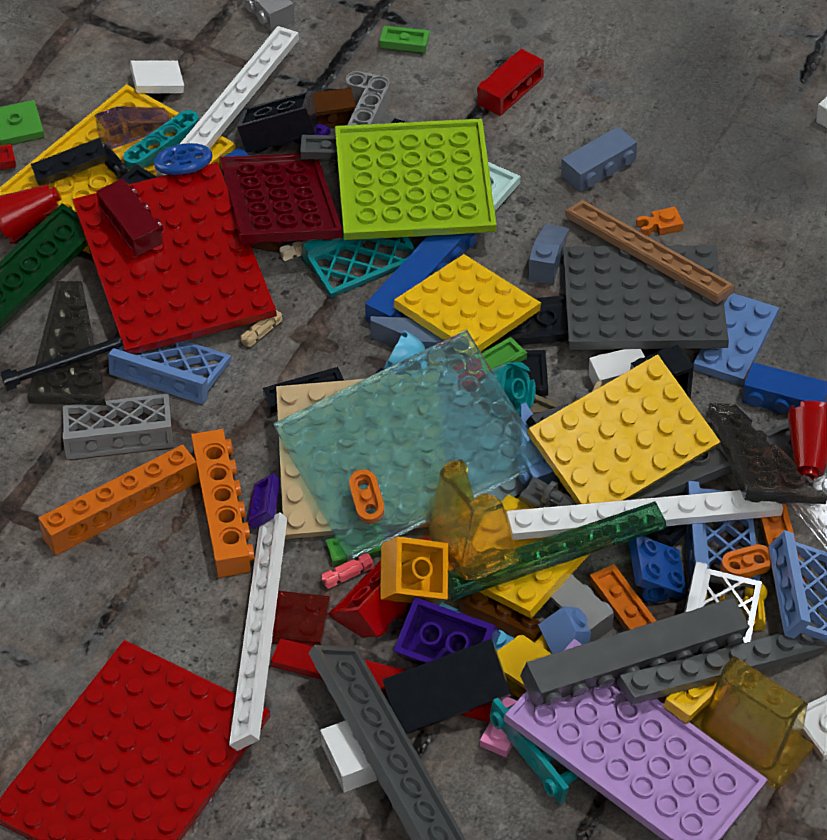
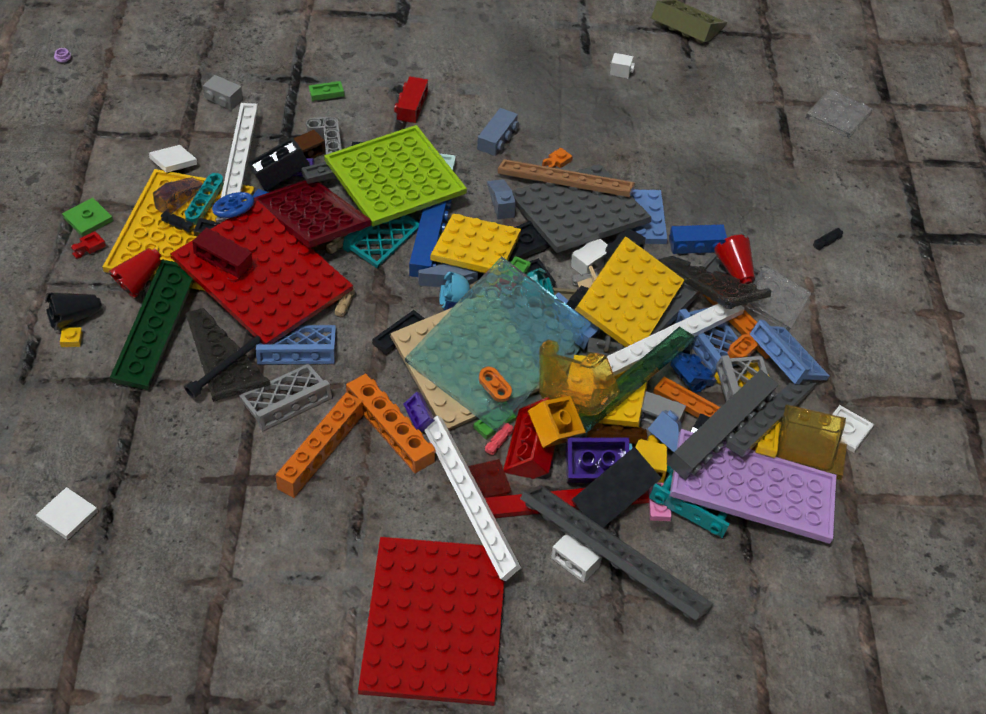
camera: 30 degrees left, 0 degrees up
black plate [31,138,109,186] -> none

